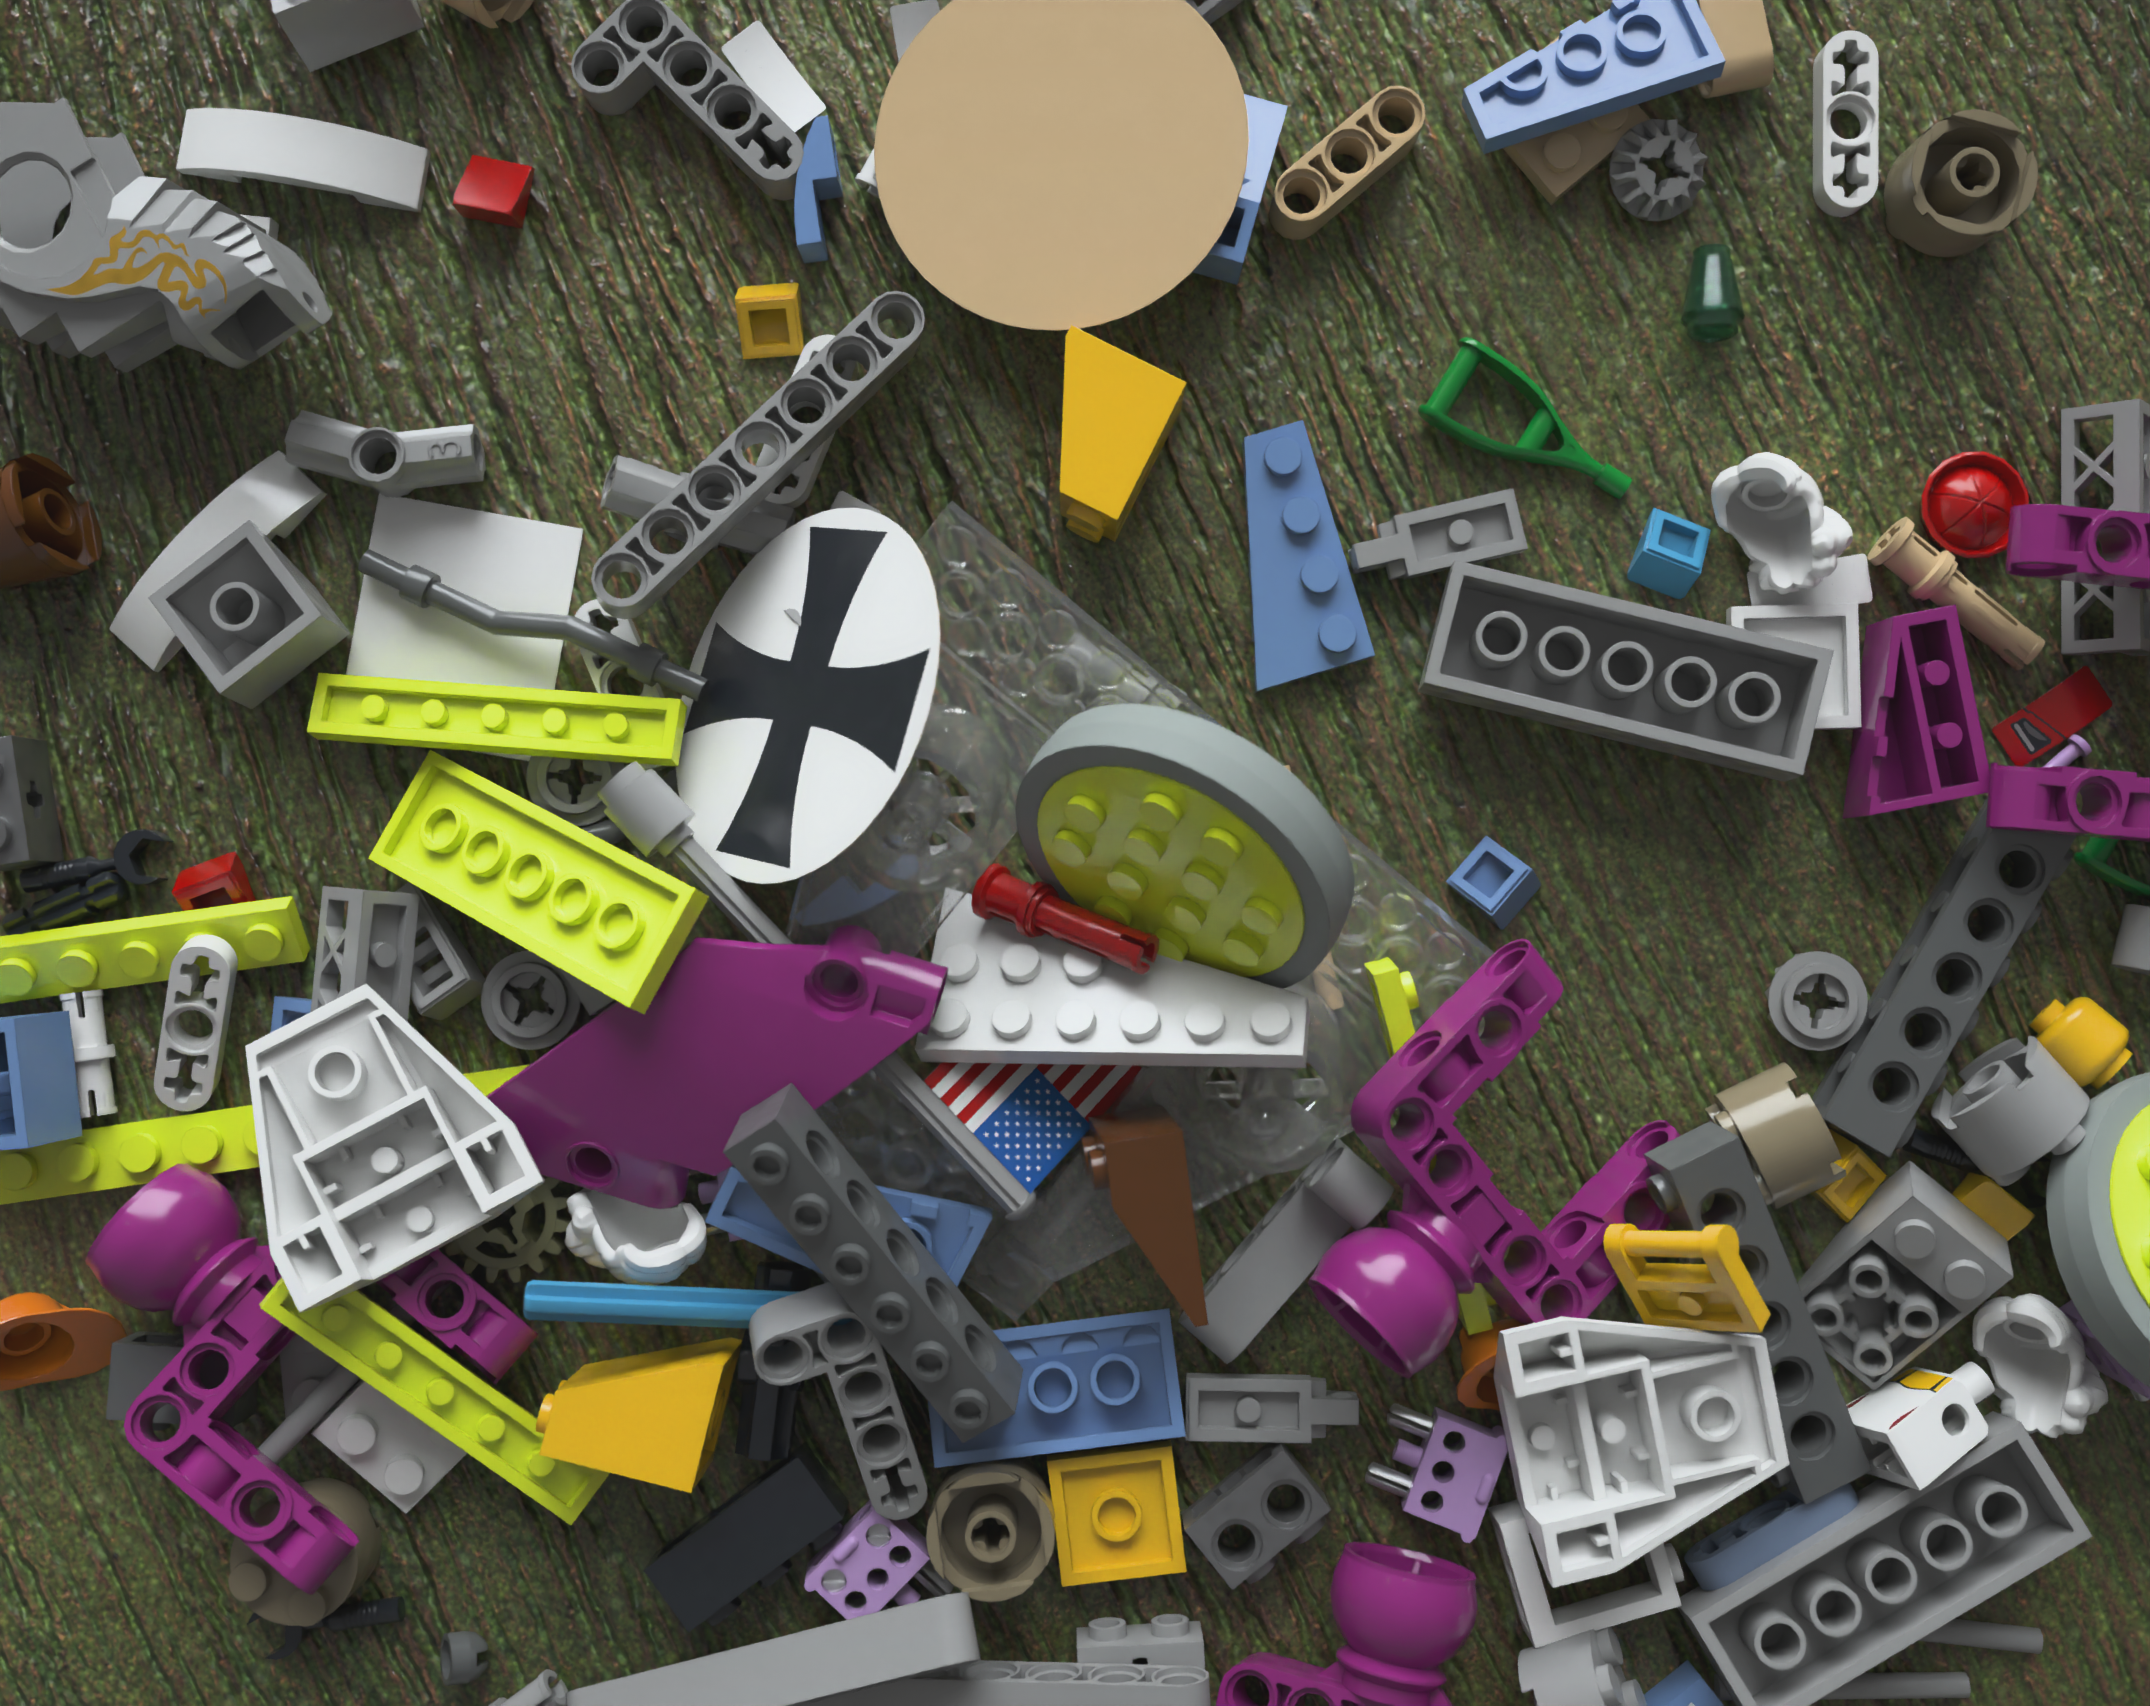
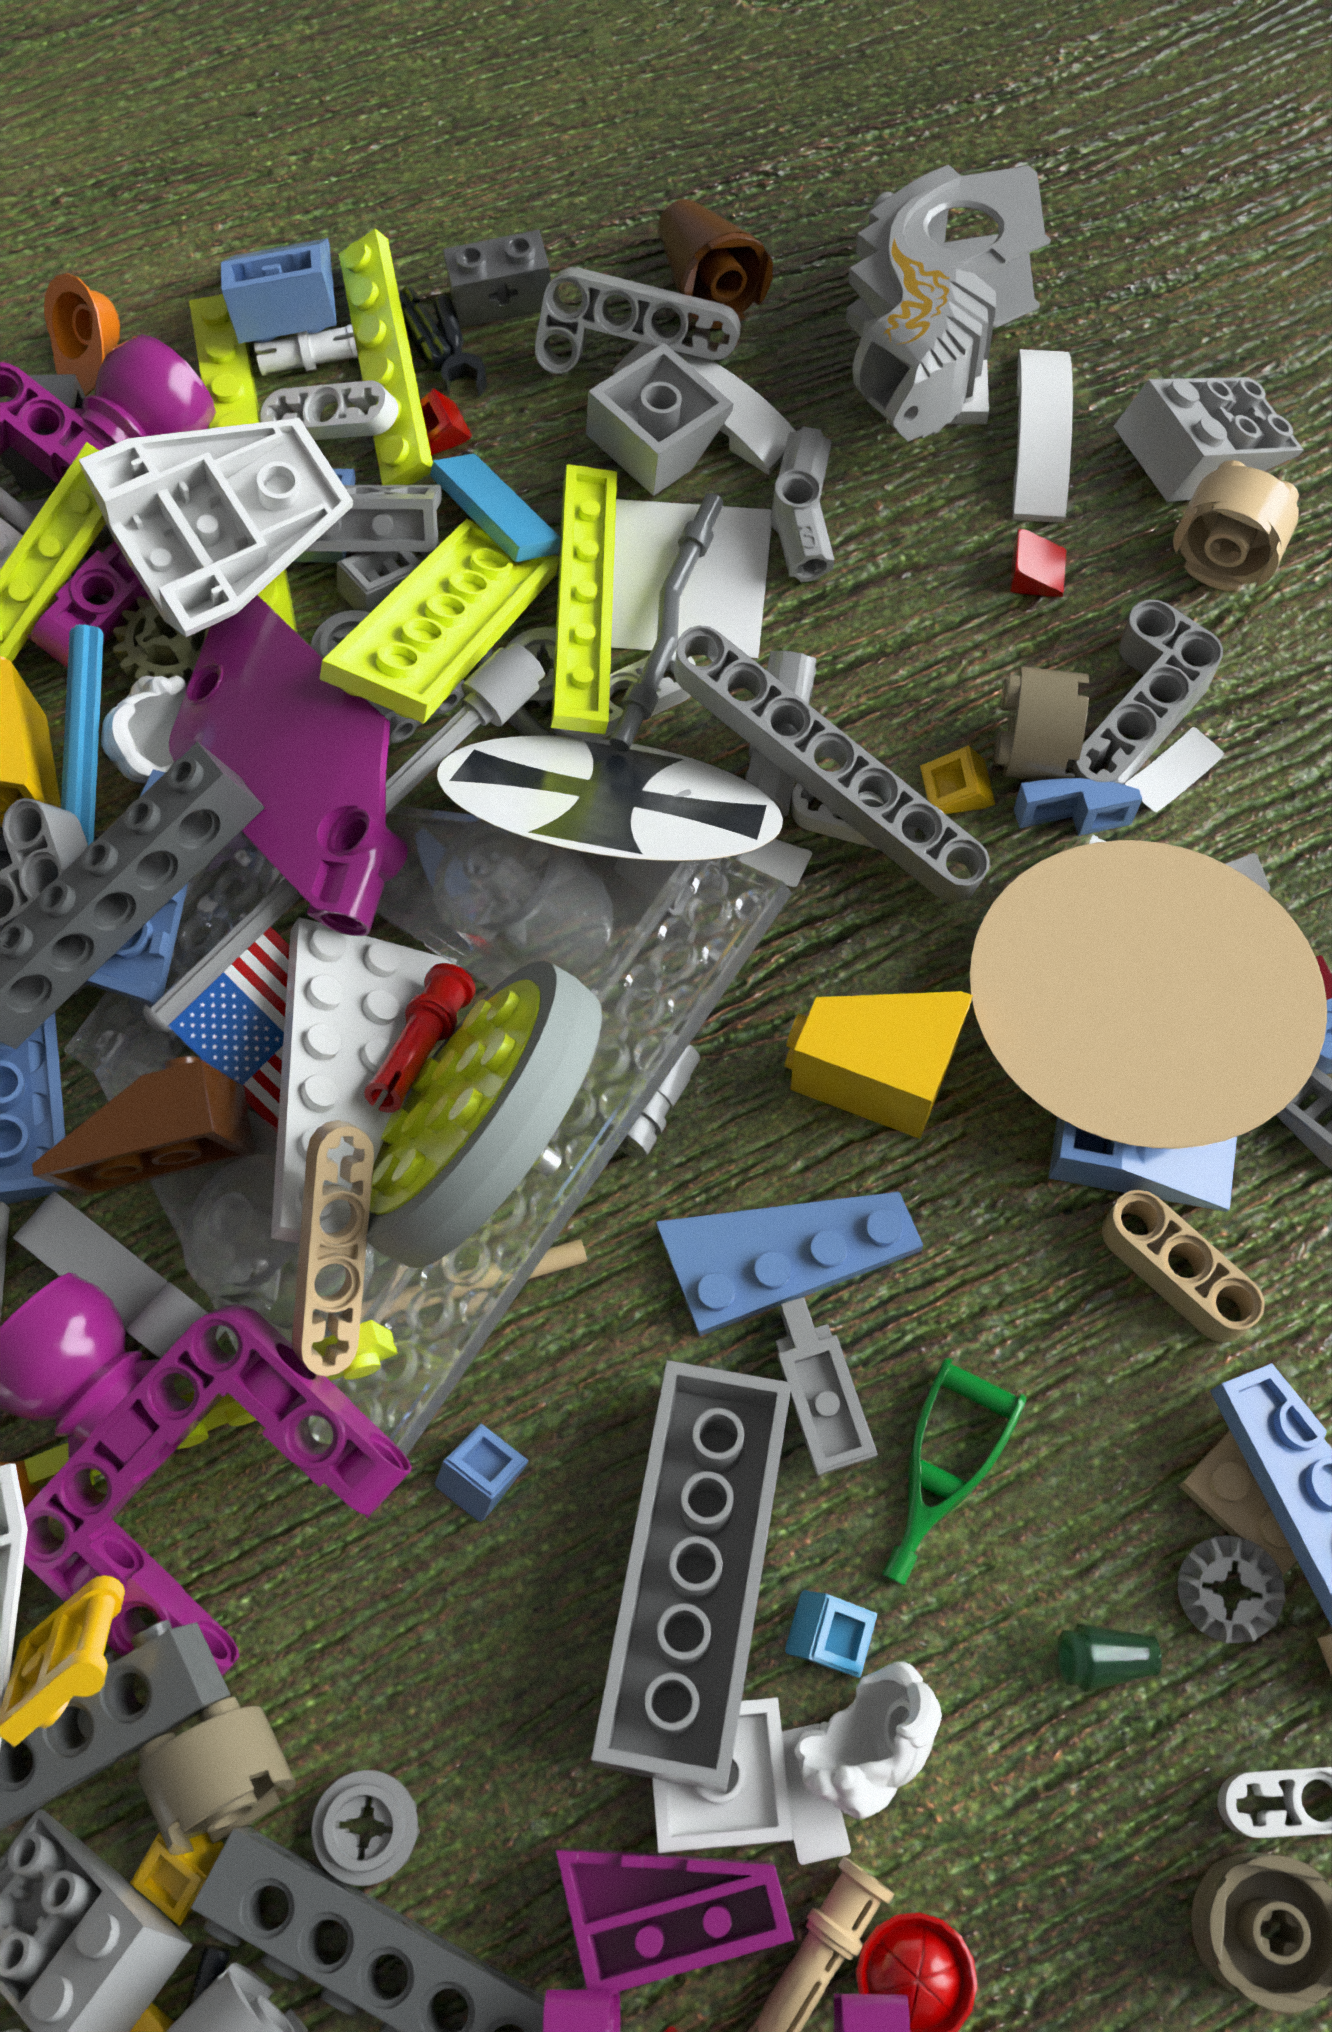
camera: 90 degrees right, 20 degrees down
none -> tan beam [292,1120,374,1376]
none -> dark azure tile [430,454,561,562]
none -> light grey beam [535,267,741,374]
none -> dark tan brick [992,666,1089,781]

